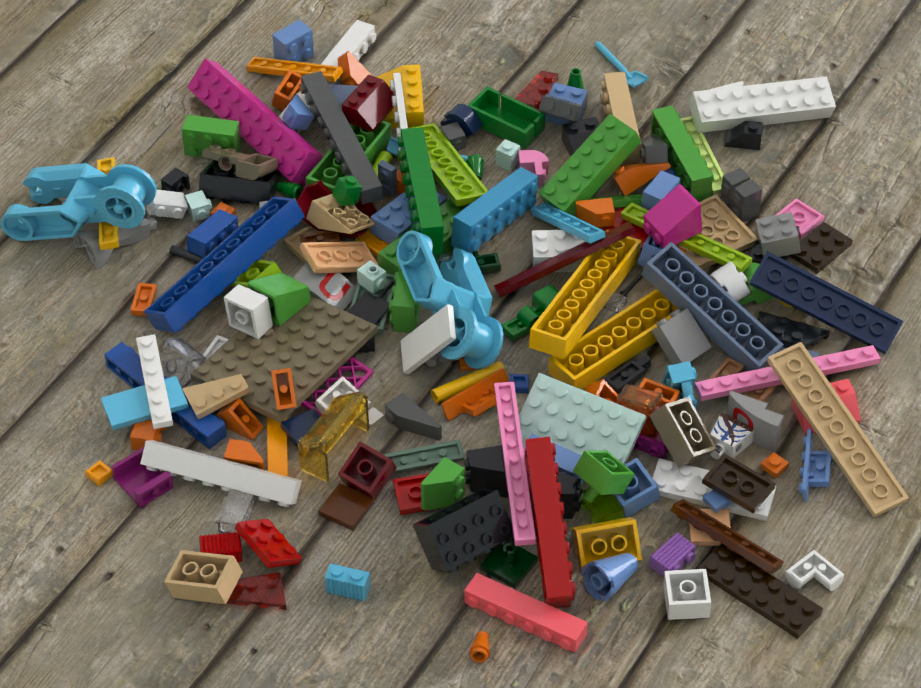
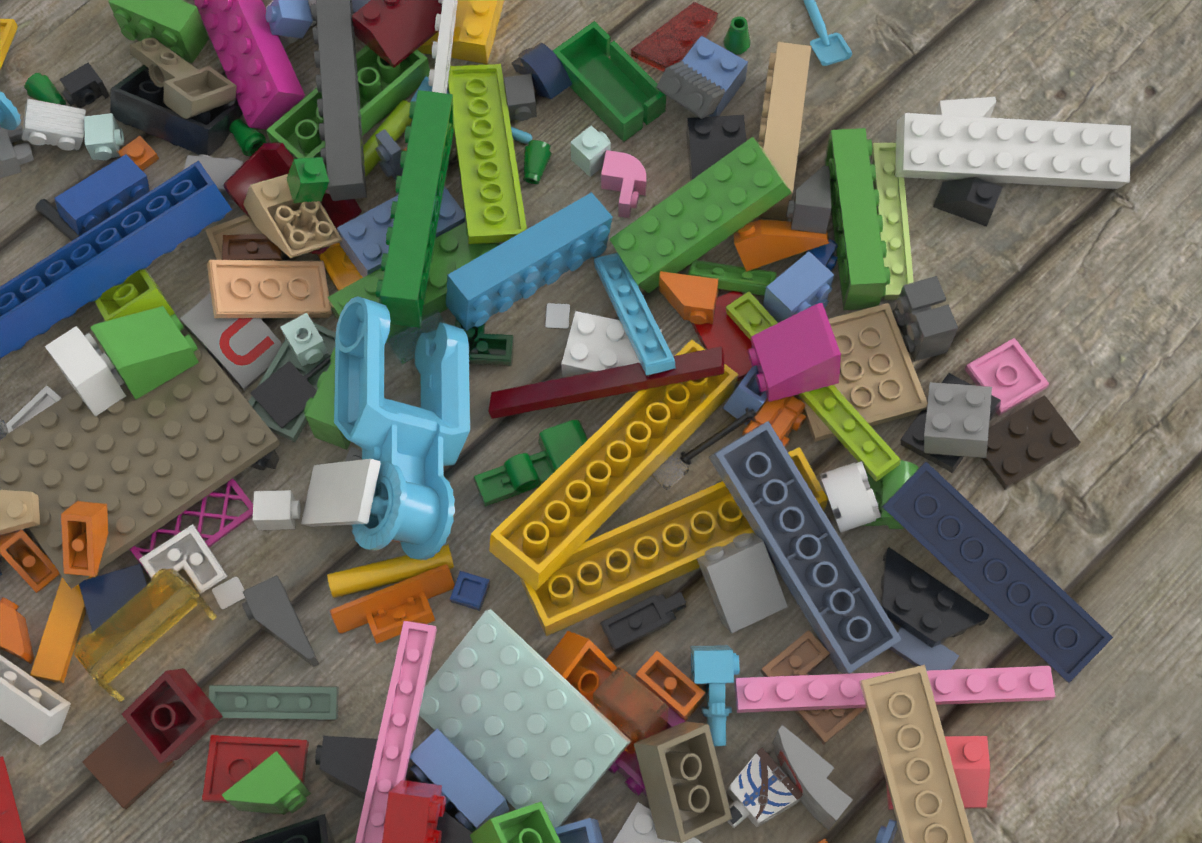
camera: 15 degrees right, 20 degrees up
none -> white brick [253,490,301,530]
none -> white sticker [545,303,570,329]

